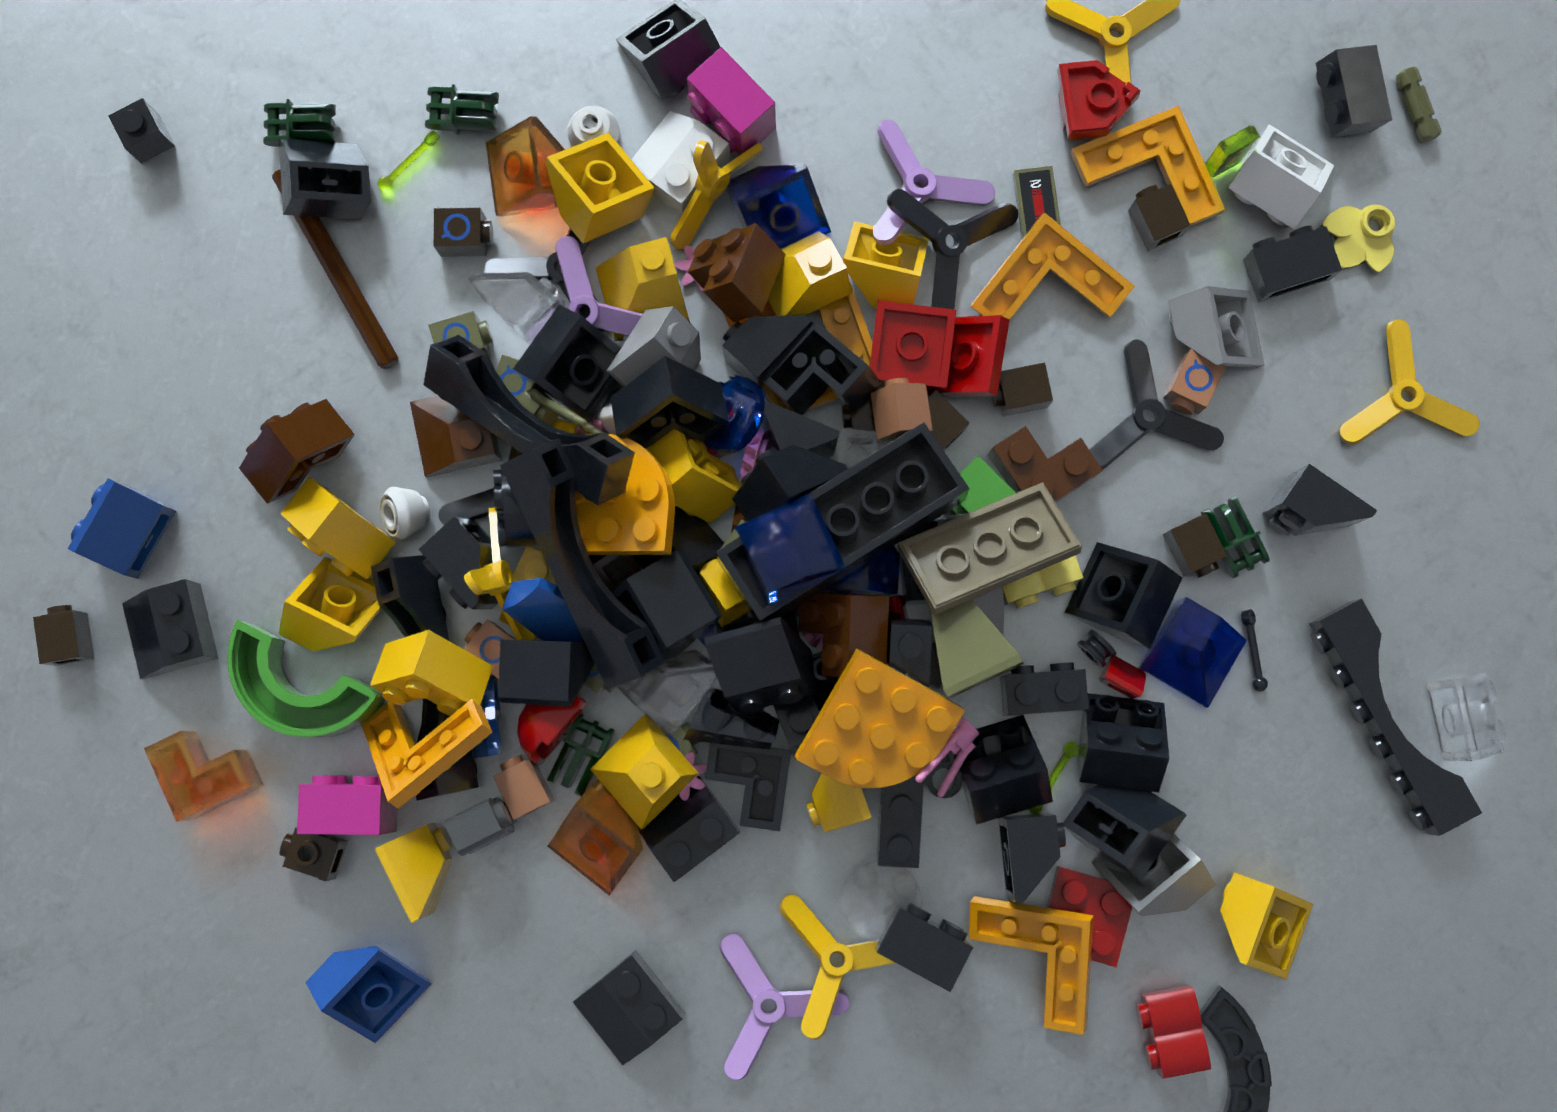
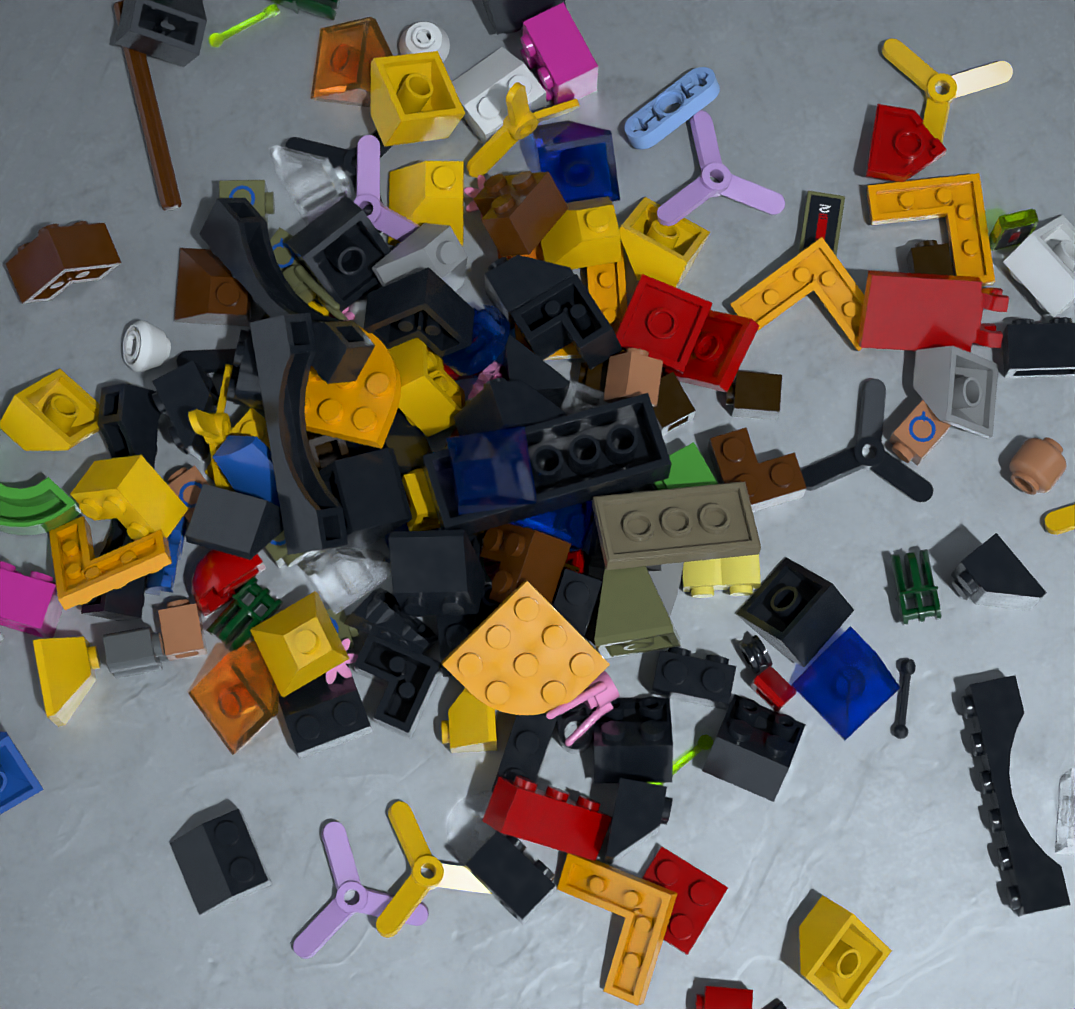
camera: 10 degrees right, 5 degrees down
yellow brick [280,476,396,580] -> none
dark brown brick [433,207,493,257] -> none
black piece [887,189,1018,309] -> none
black slope [1063,785,1187,881] -> none
light grey slope [1092,834,1216,916] -> none
dark brown brick [1163,513,1227,578] -> none
none -> red brick [482,775,612,861]
none -> light blue beam [624,67,720,149]
none -> red tile [857,270,1009,352]
none -> nougat head [1009,437,1067,495]

